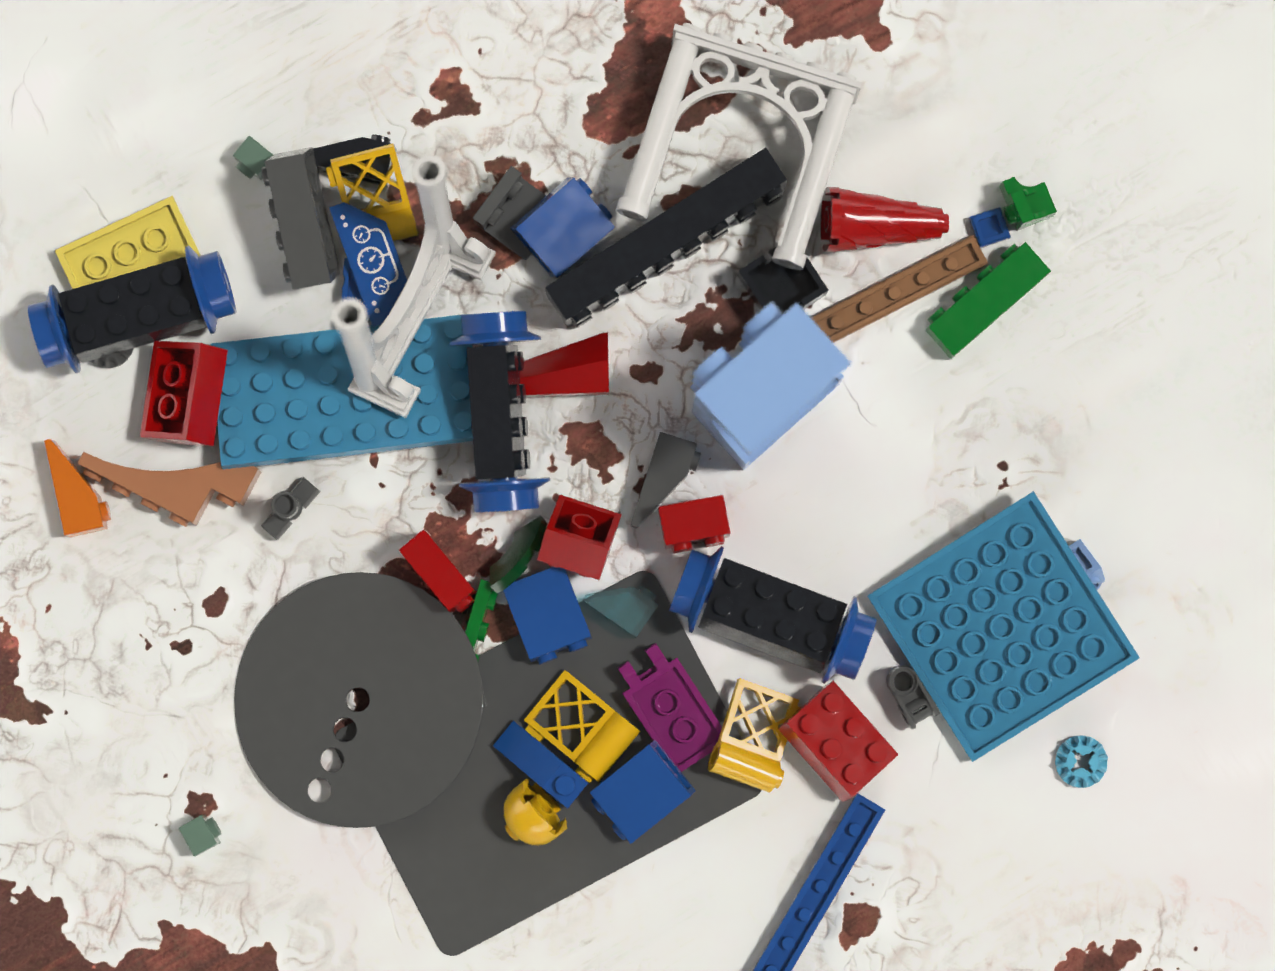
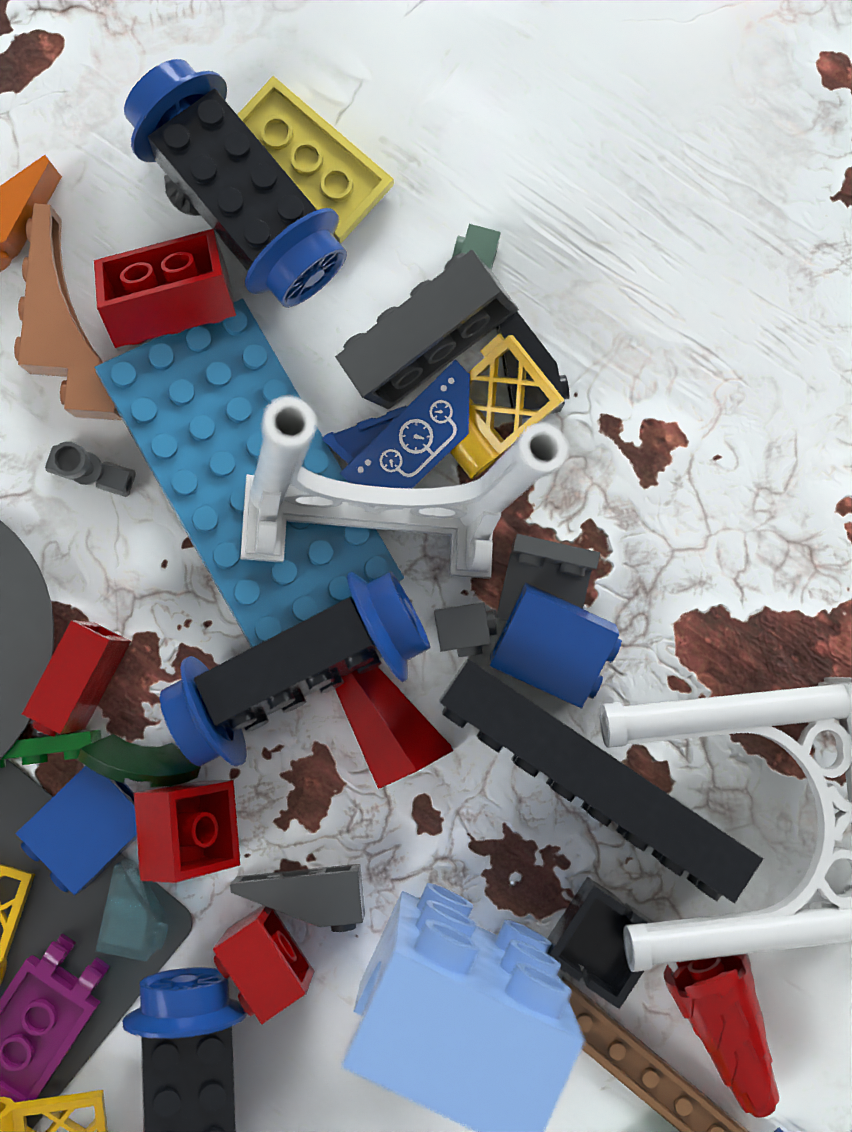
camera: 70 degrees right, 0 degrees up
none -> dark grey brick [434,602,497,658]

